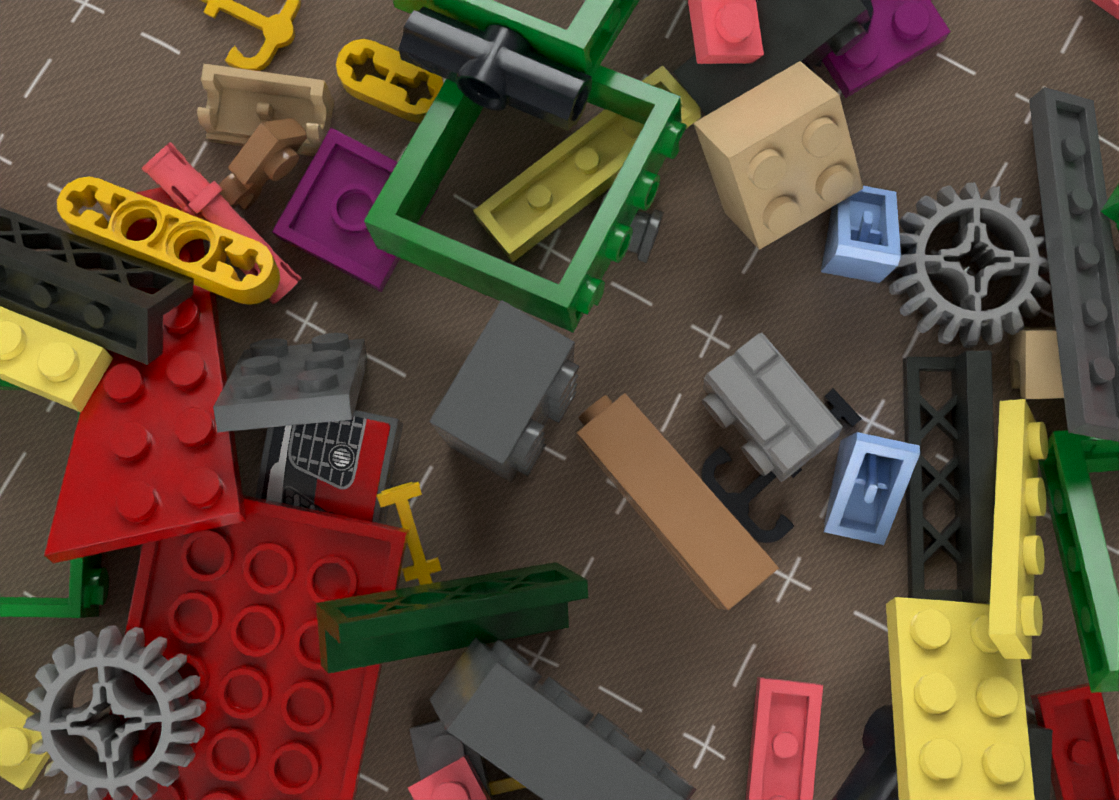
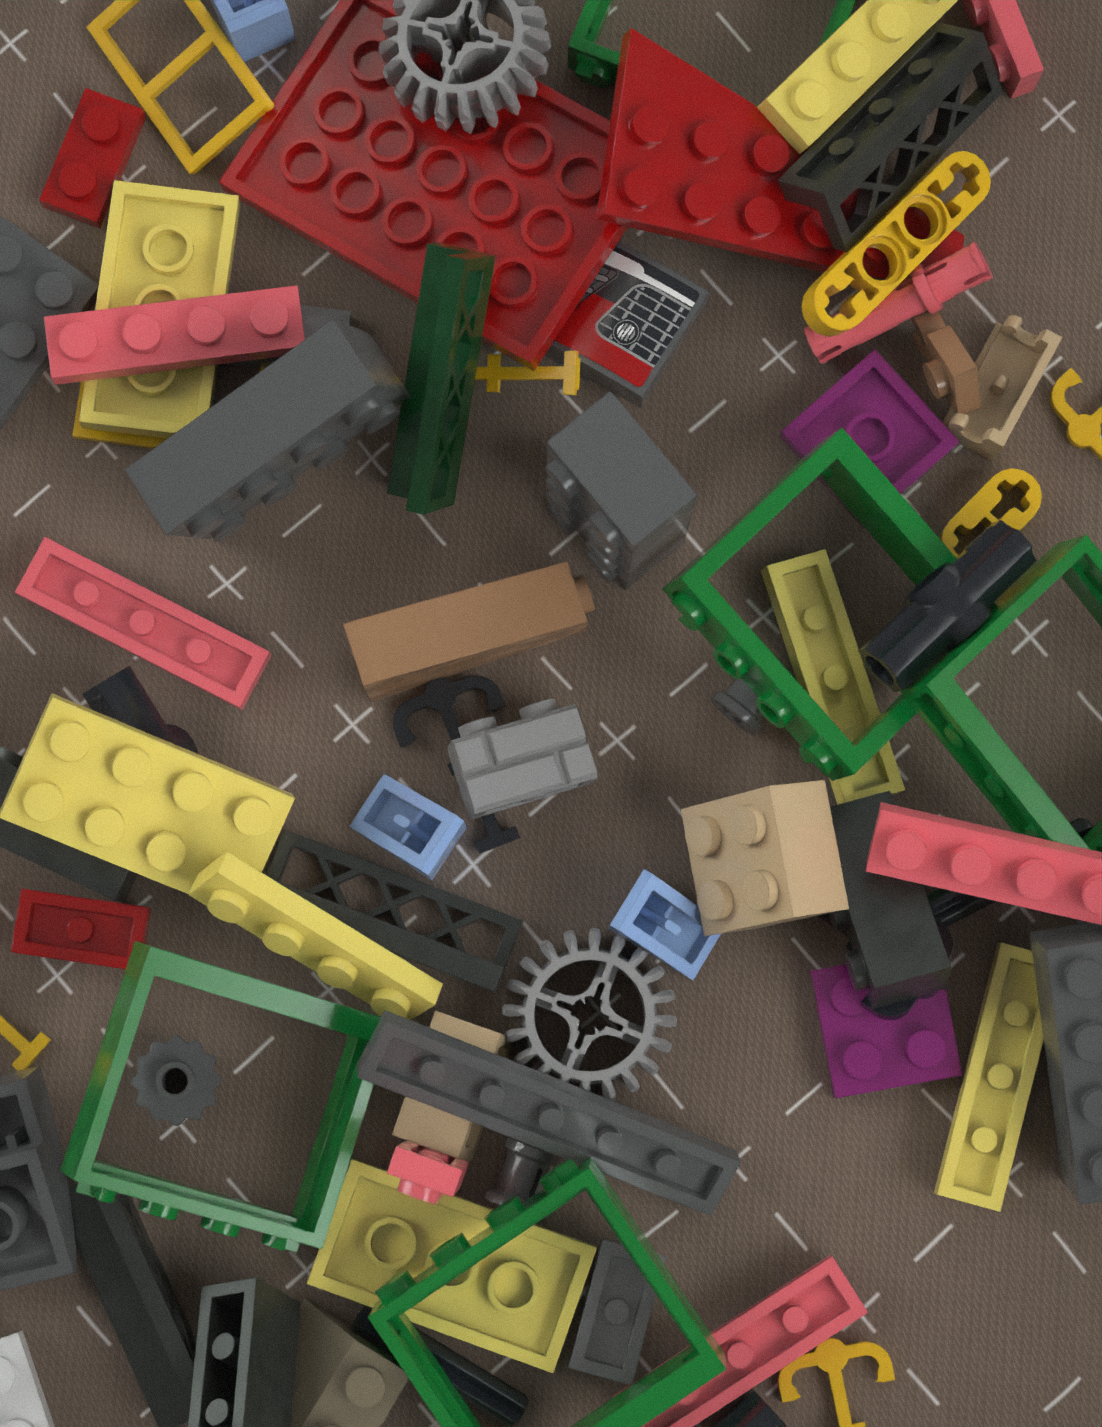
camera: 110 degrees right, 0 degrees up
dark grey plate [213,333,368,432] -> none

